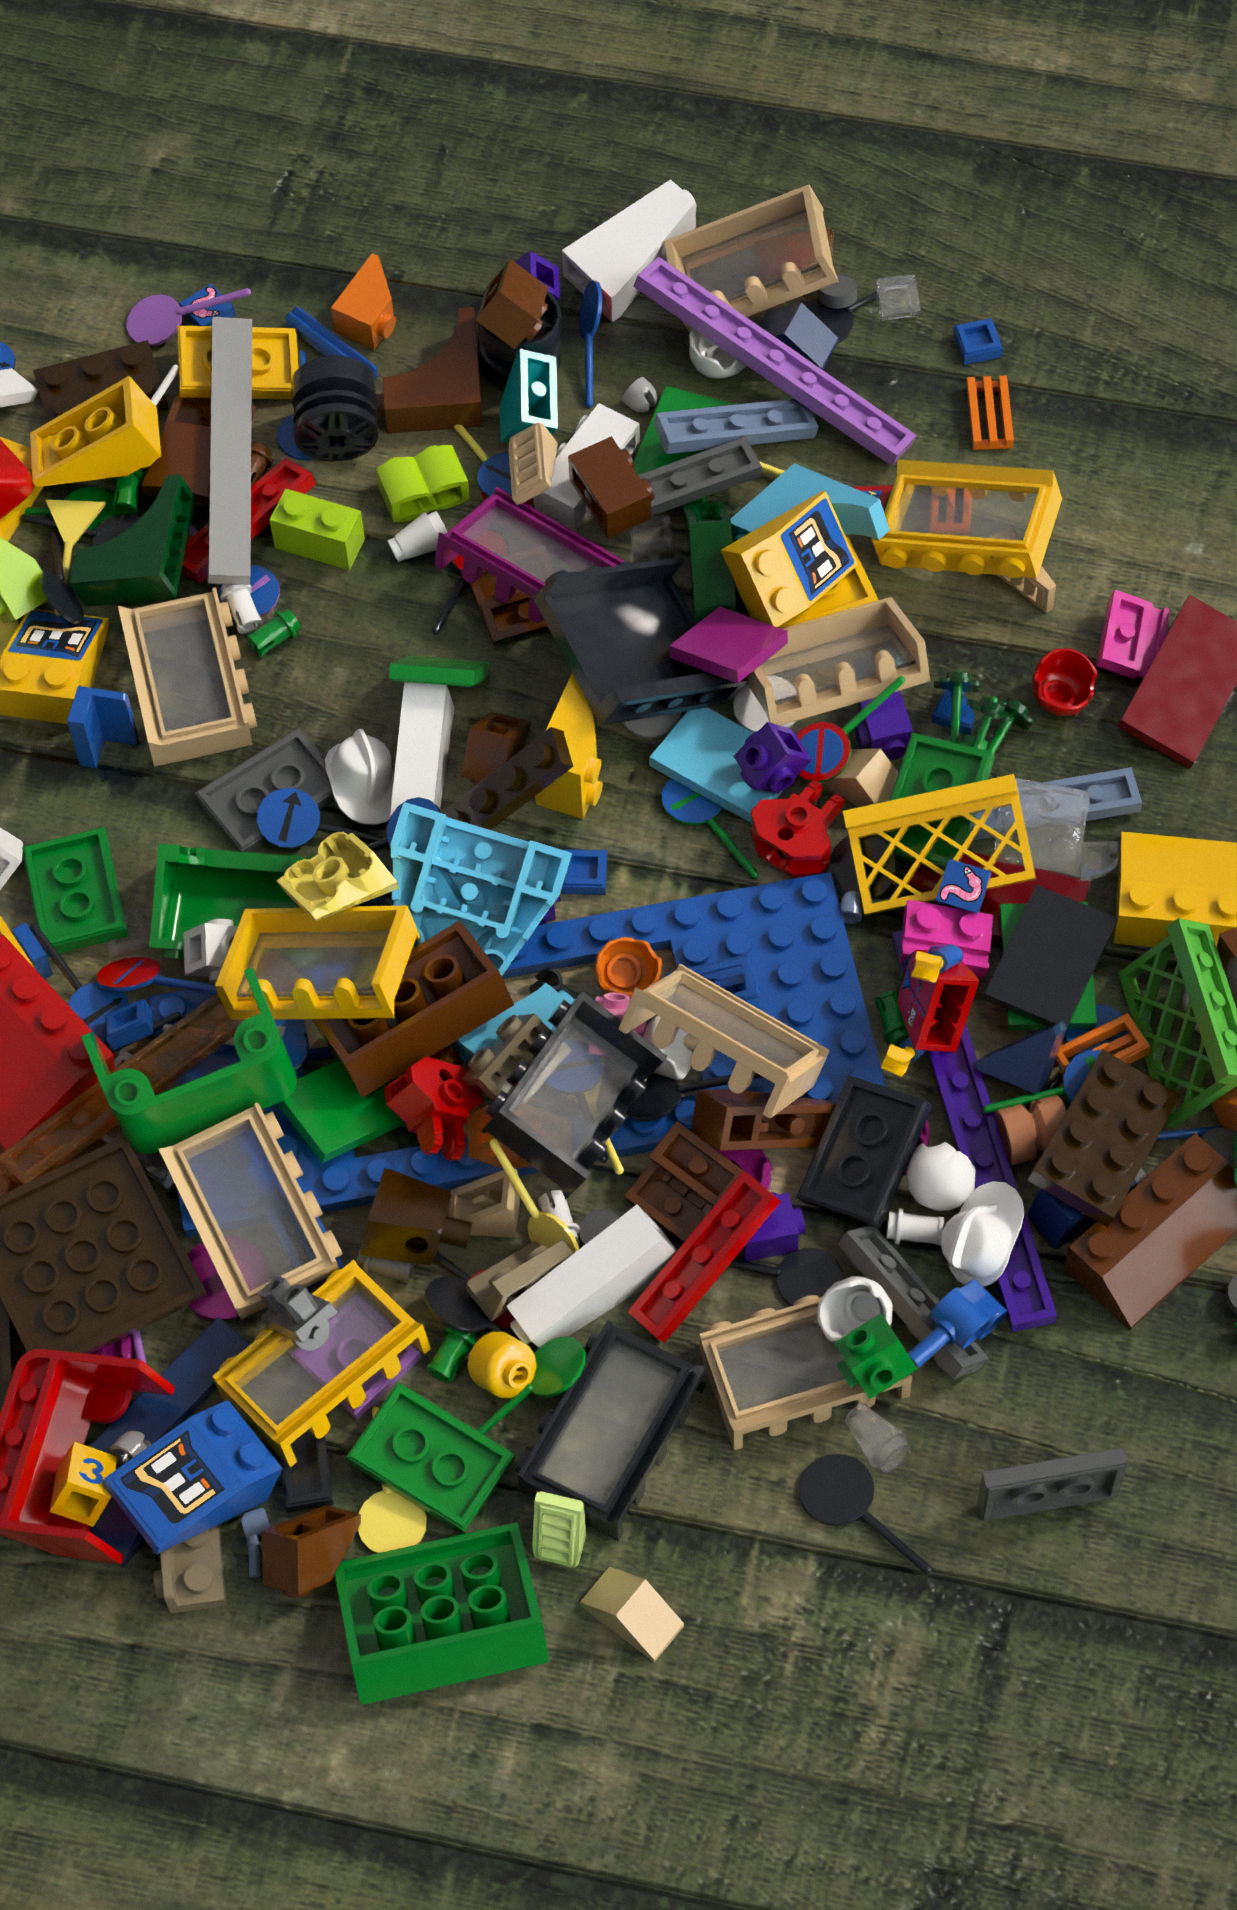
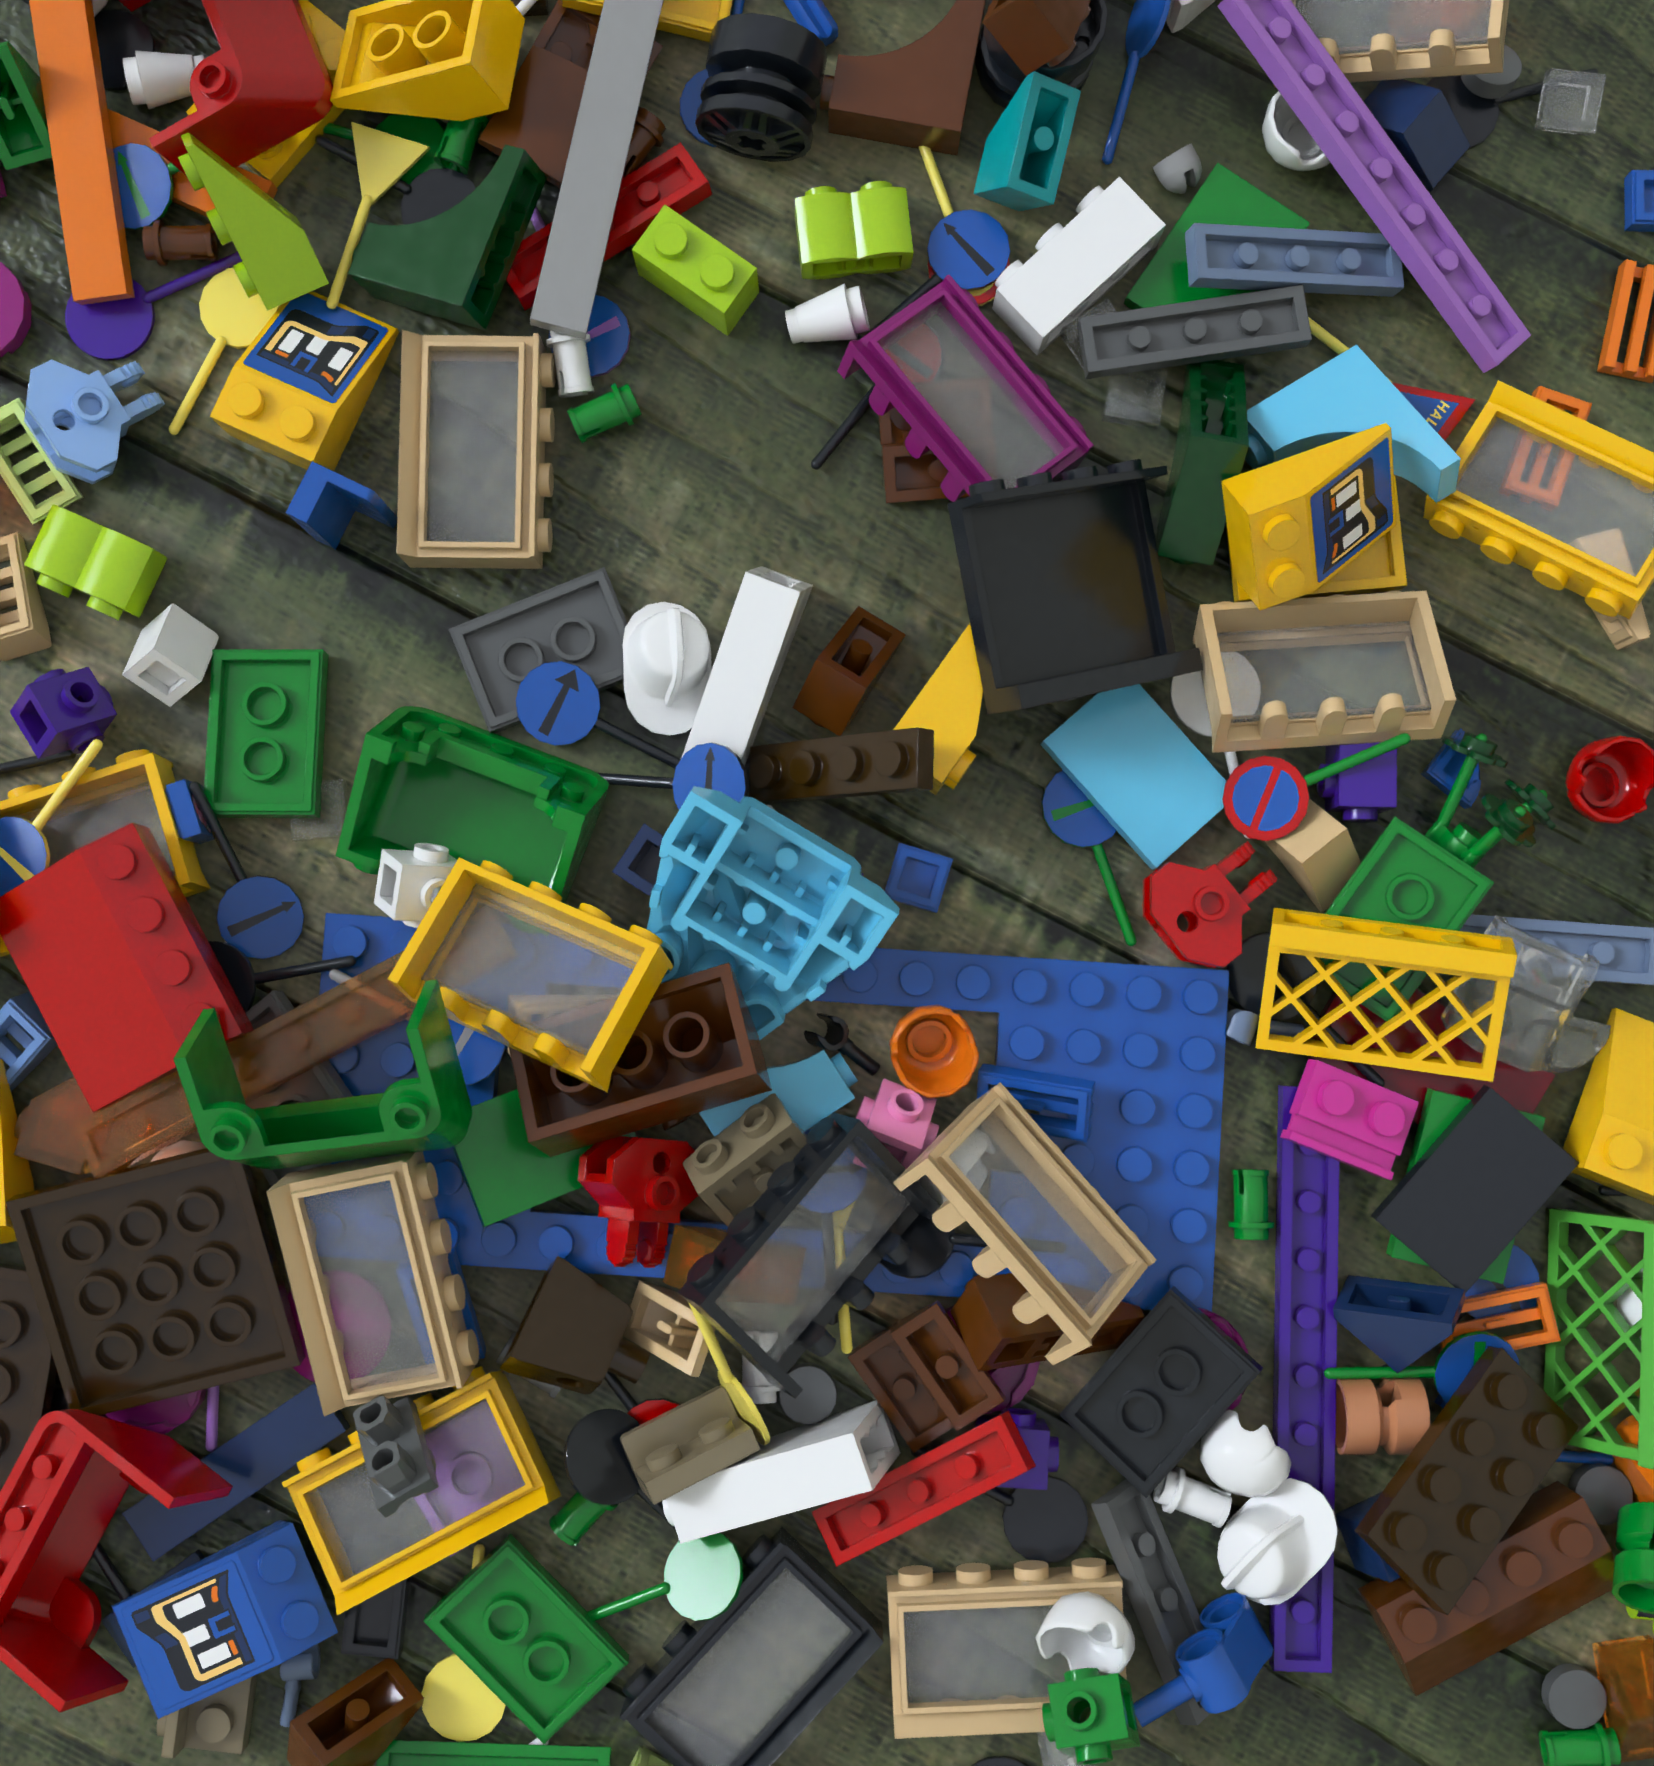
camera: 15 degrees right, 25 degrees up
black piece [39,531,84,624] -> none
yellow brick [49,1442,117,1527] -> none
piece [97,957,218,994] -> none
blue tile [105,999,153,1050] -> none
light grey hinge [109,1430,151,1466] -> none
light yellow slope [276,832,399,921] -> none
green tile [389,655,490,687] -> none
yellow head [467,1332,537,1398] -> none
tan slope [508,422,558,505] -> none
reddish brown brick [568,436,654,539] -> none
magenta tile [669,606,788,684] -> none
dark purple brick [733,722,812,794] -> none
red torso [881,944,979,1077] -> none
blue tile [936,859,992,915] -> none

